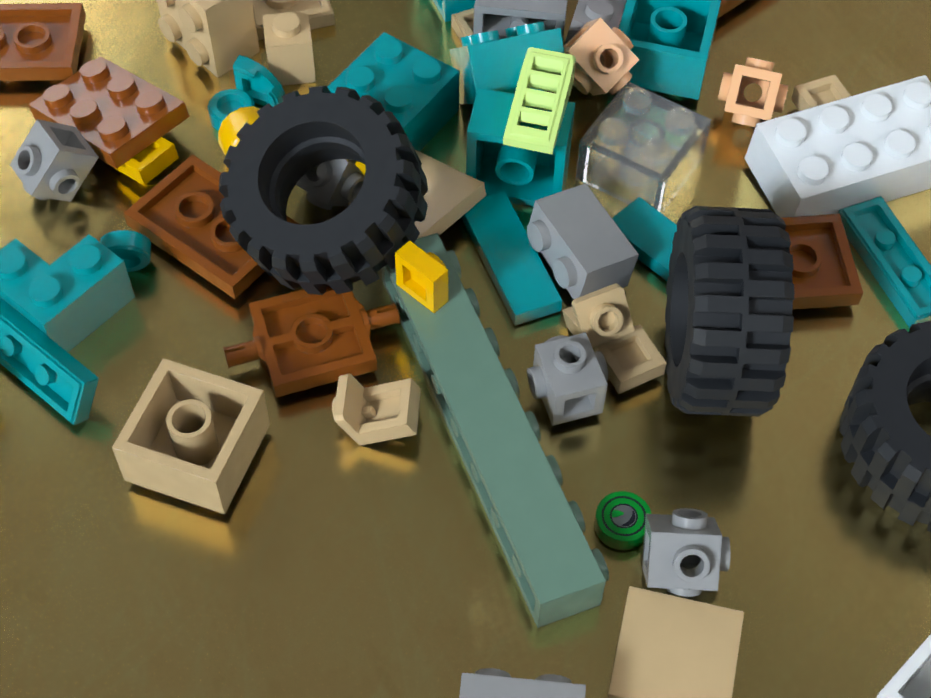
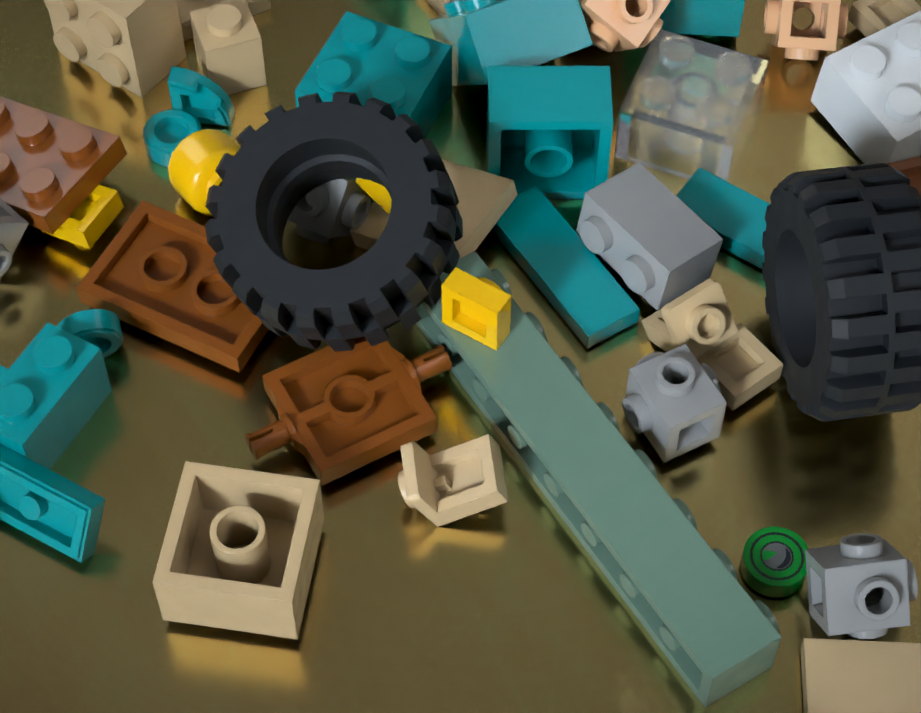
camera: 10 degrees left, 0 degrees up
yellowish green slope [503,47,576,155] -> none

